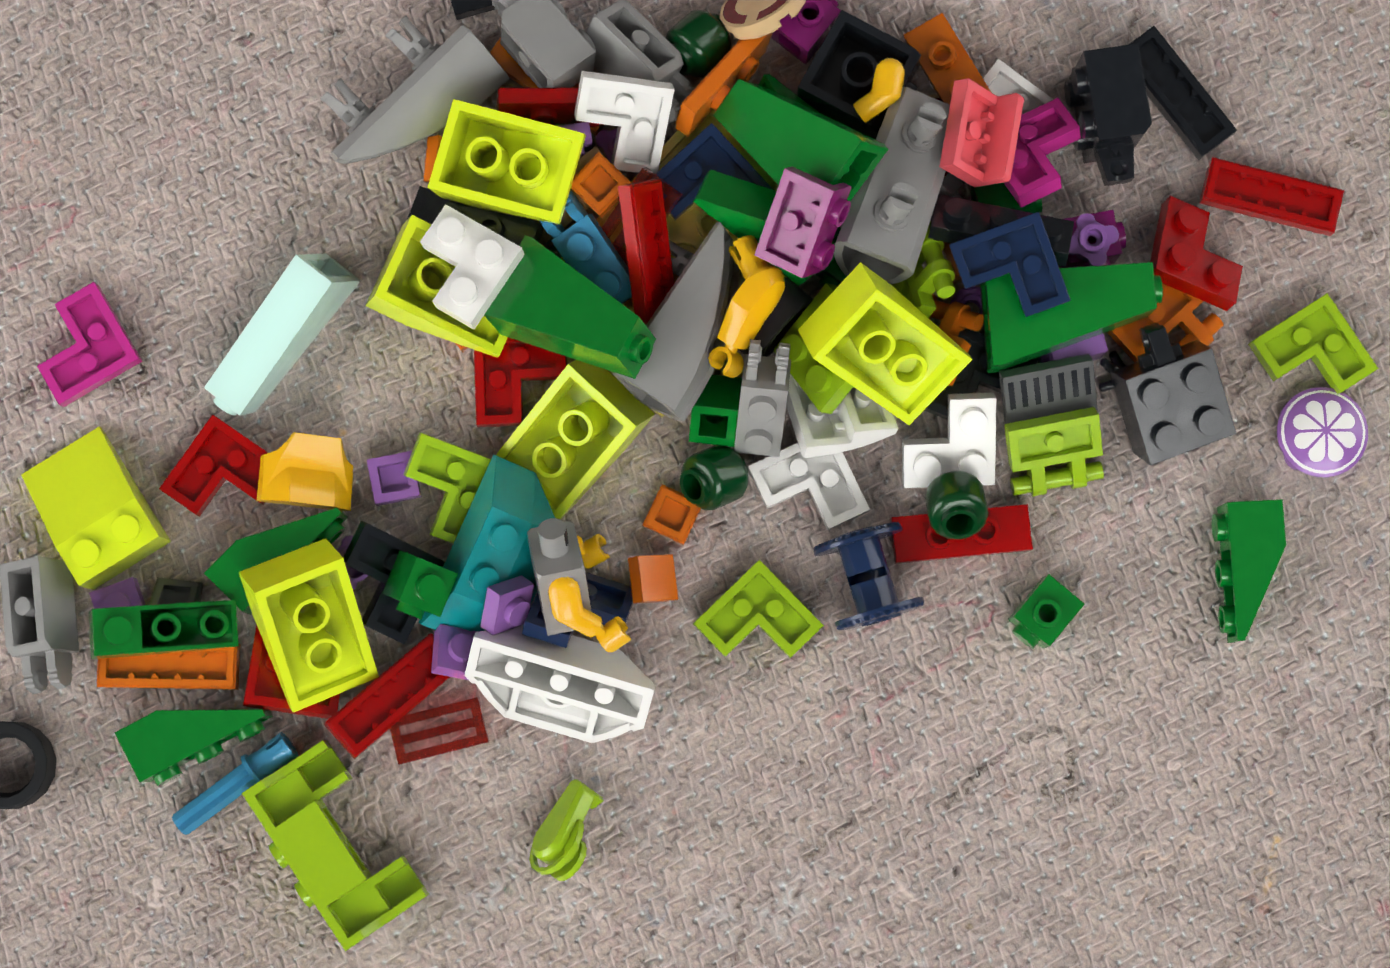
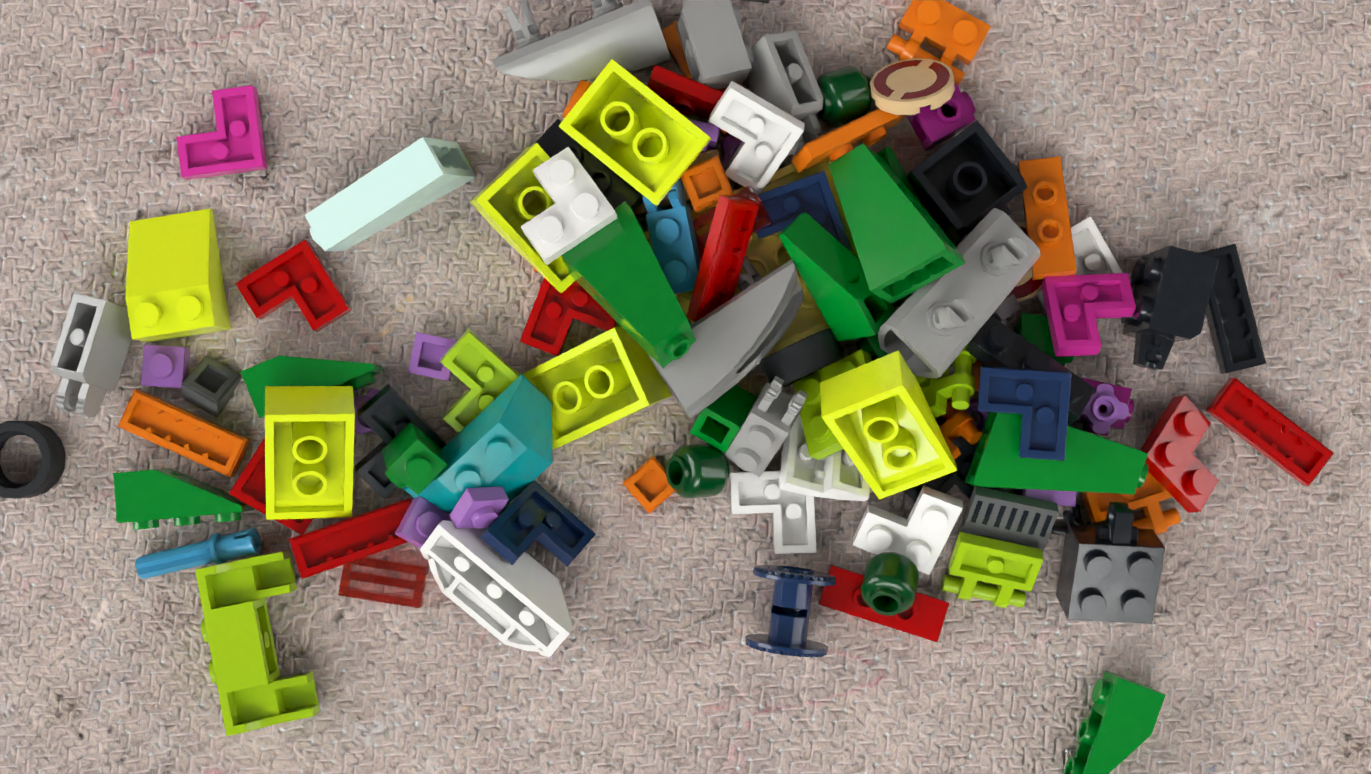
camera: 25 degrees right, 5 degrees up
green slope [88,600,239,659] -> none
yellow slope [256,432,353,512] -> none
torso [527,518,631,652] -> none
lime piece [529,779,604,881] -> none
orange tile [628,554,678,604] -> none
lime plate [693,560,824,658] -> none
yellow arm [708,235,785,378] -> none
bracket [754,166,851,278] -> none
yellow arm [853,58,905,123] -> none
coral bracket [939,78,1024,188] -> none
green brick [1008,574,1085,649] -> none
lime plate [1248,293,1379,394] -> none
dish [1277,387,1368,477] -> none

